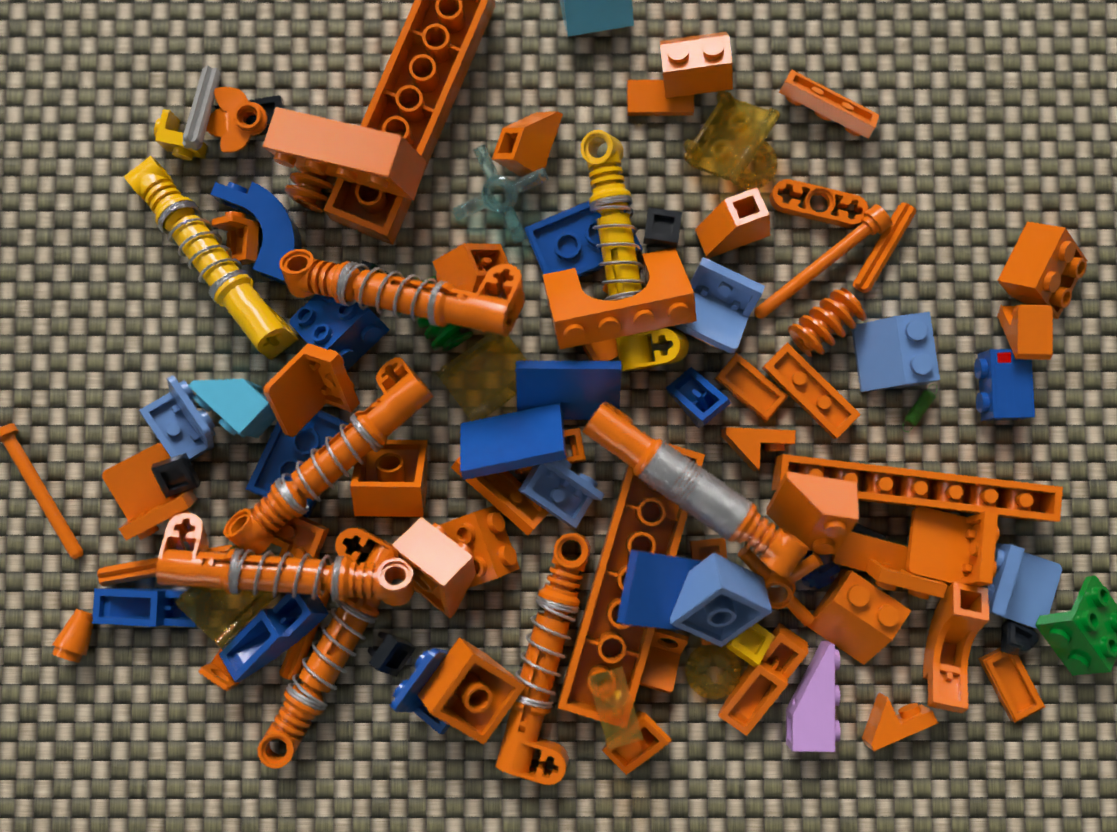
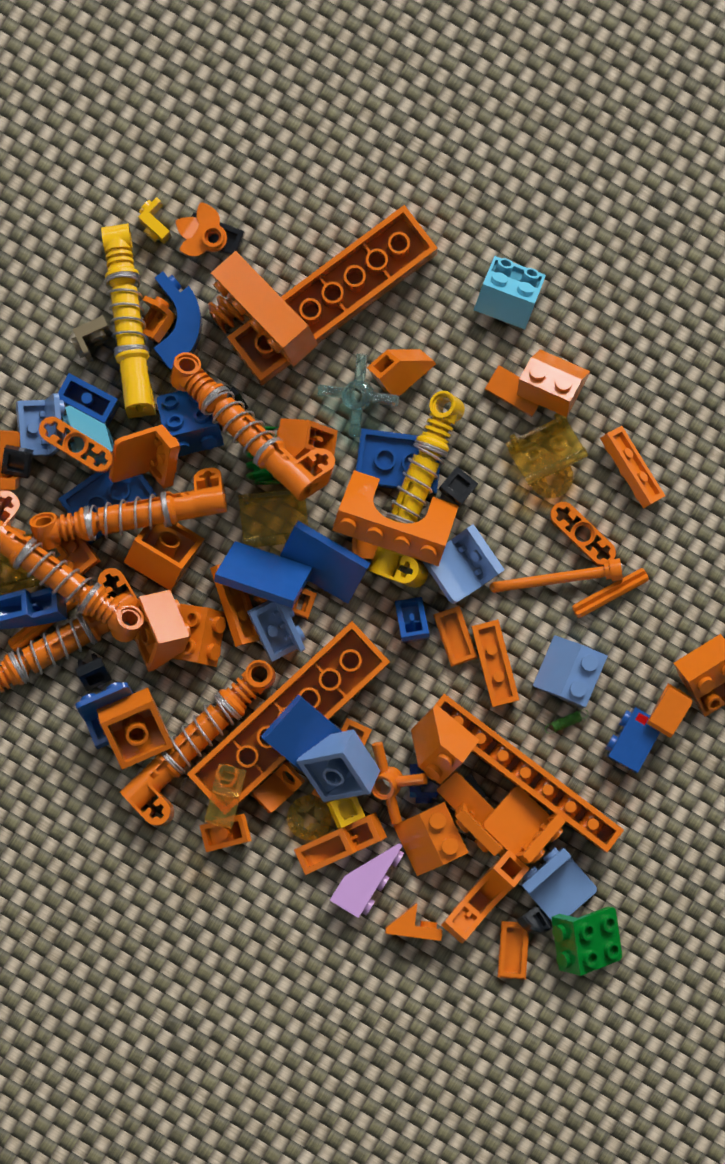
camera: 30 degrees right, 0 degrees up
light grey axle [182,66,221,151] -> none
piece [582,401,809,578] -> none
orange slope [695,187,770,259] -> none
orange slope [721,427,796,471] -> none
orange piece [788,288,867,357] -> none
none -> orange beam [39,417,114,473]
none -> blue brick [58,373,121,428]
none -> dark tan bracket [71,316,112,362]

